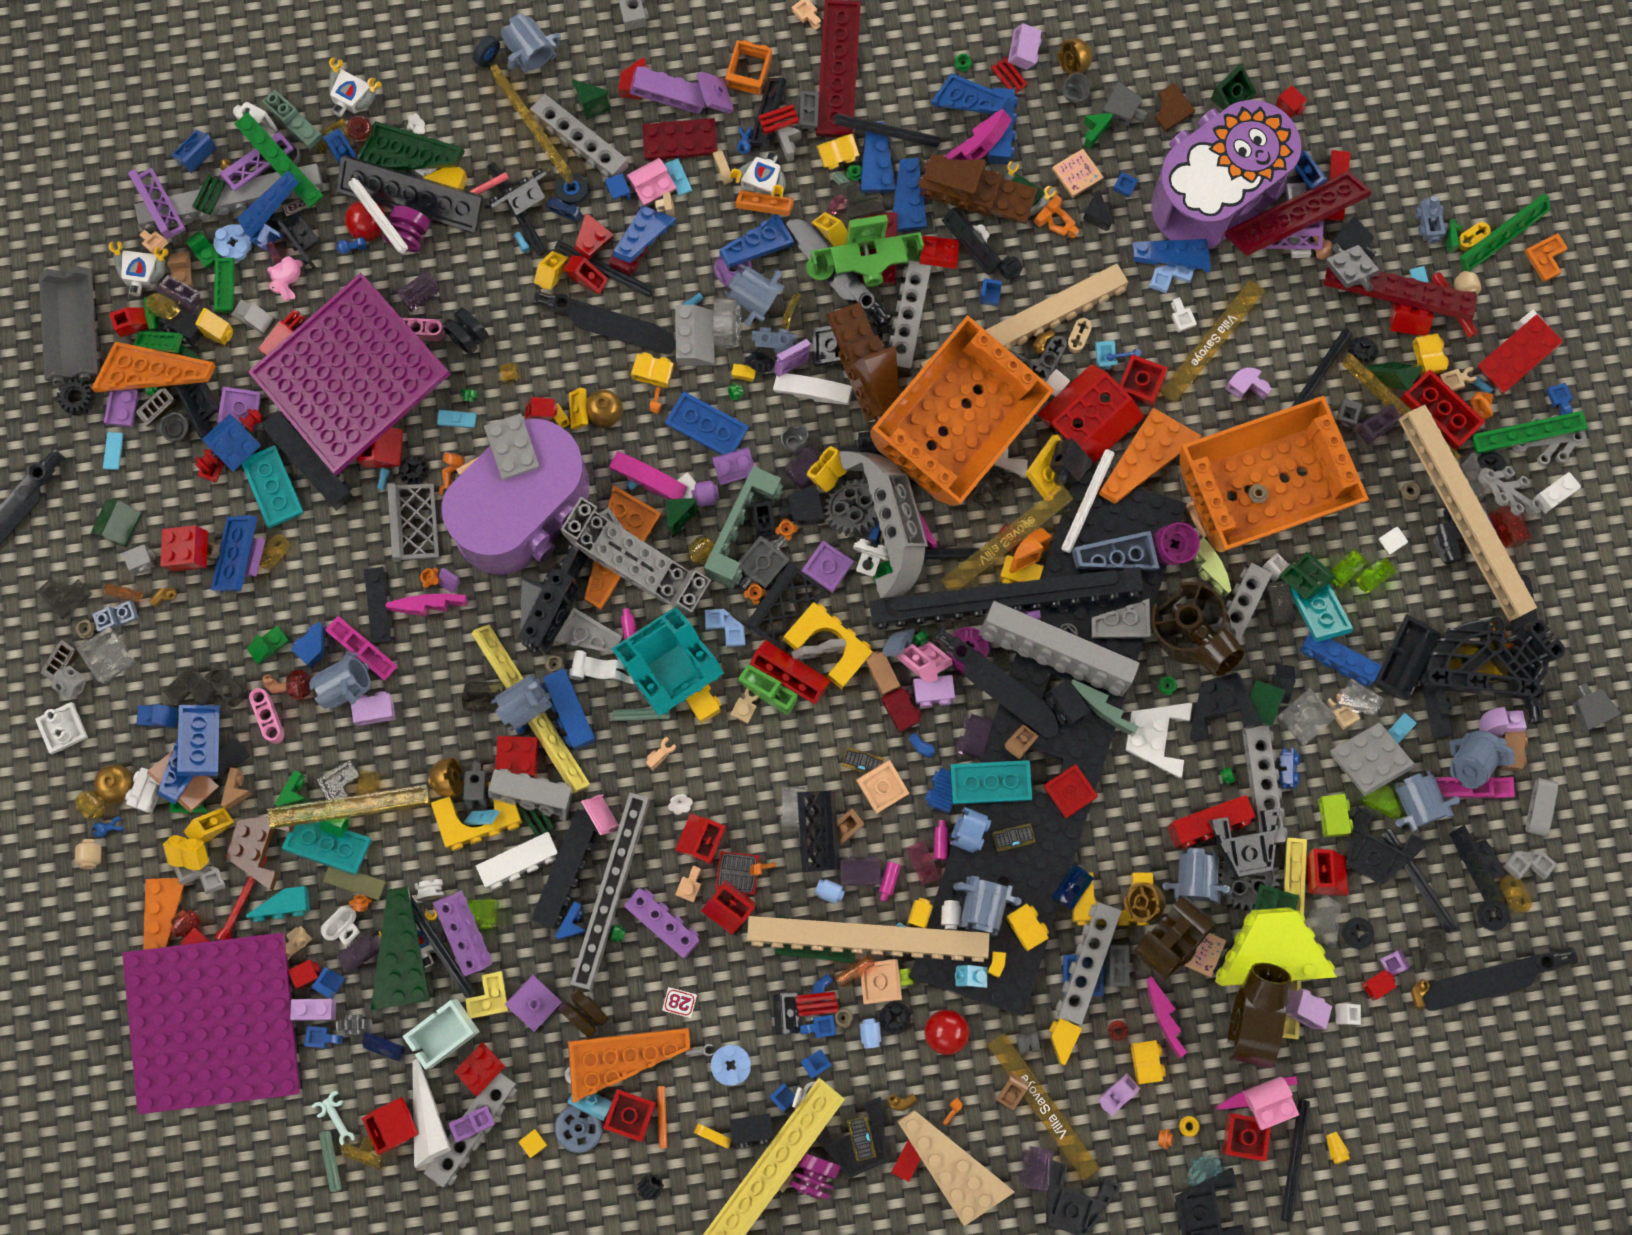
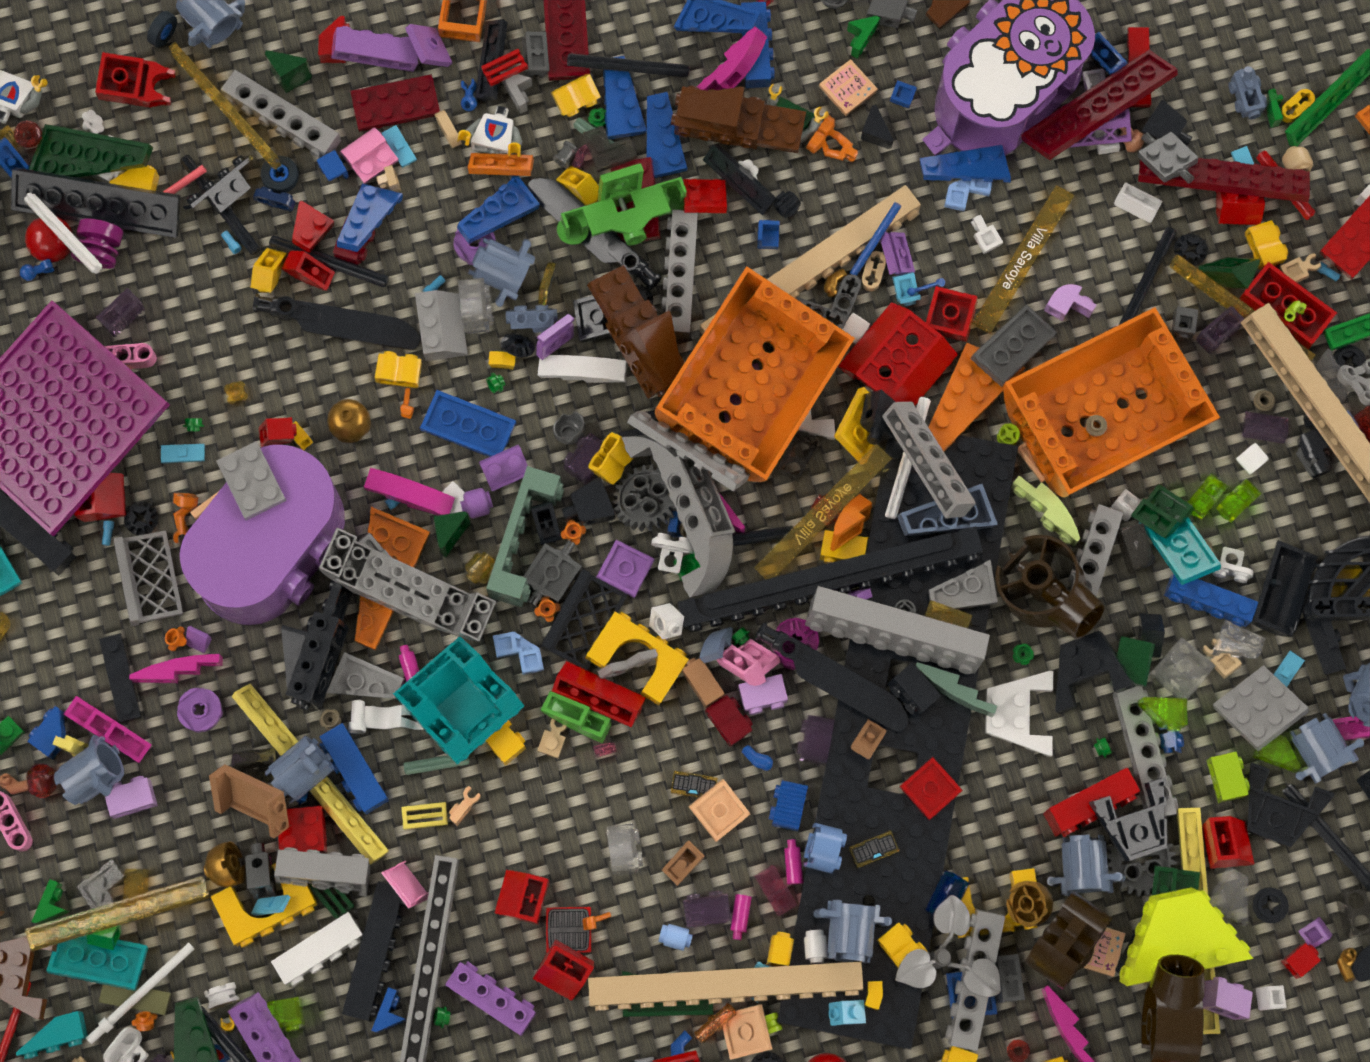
camera: 10 degrees left, 0 degrees up
black wheel [441,307,489,355] -> none
yellow plate [569,388,588,430] -> none
white plant [668,794,693,815] -> none
light nougat plate [675,866,702,903] -> none
black fence [797,790,840,873] -> none
teal plate [950,760,1032,805] -> none
magenta wheel [1152,523,1200,566] -> none
orange piece [1470,391,1493,420] -> none
none -> light yellow plate [53,735,89,757]
none -> white bar [86,943,194,1044]
none -> red brick [95,52,176,108]
none -> medium lavender plate [177,688,223,733]
none -> medium nougat panel [209,764,289,838]
none -> light yellow tile [401,802,448,830]
none -> dark grey bush [553,141,580,169]
none -> clear pink tile [593,743,617,758]
none -> light grey wing [627,411,750,491]
none -> white brick [649,603,684,639]
none -> blue bar [849,202,902,276]
none -> medium lavender plate [880,232,915,275]
none -> light grey brick [882,402,976,518]
none -> light grey plant [896,895,1001,997]
none -> medium lavender plate [922,126,952,156]
none -> clear yellow tile [925,600,972,629]
none -> dark grey tile [970,304,1057,387]
none -> lime wheel [997,423,1020,446]
none -> white slope [1114,183,1162,223]
none -> clear neon green slope [1138,697,1188,732]
none -> white bracket [1213,547,1254,583]
none -> slope [1242,411,1288,443]
none -> lime arm [1284,300,1307,322]

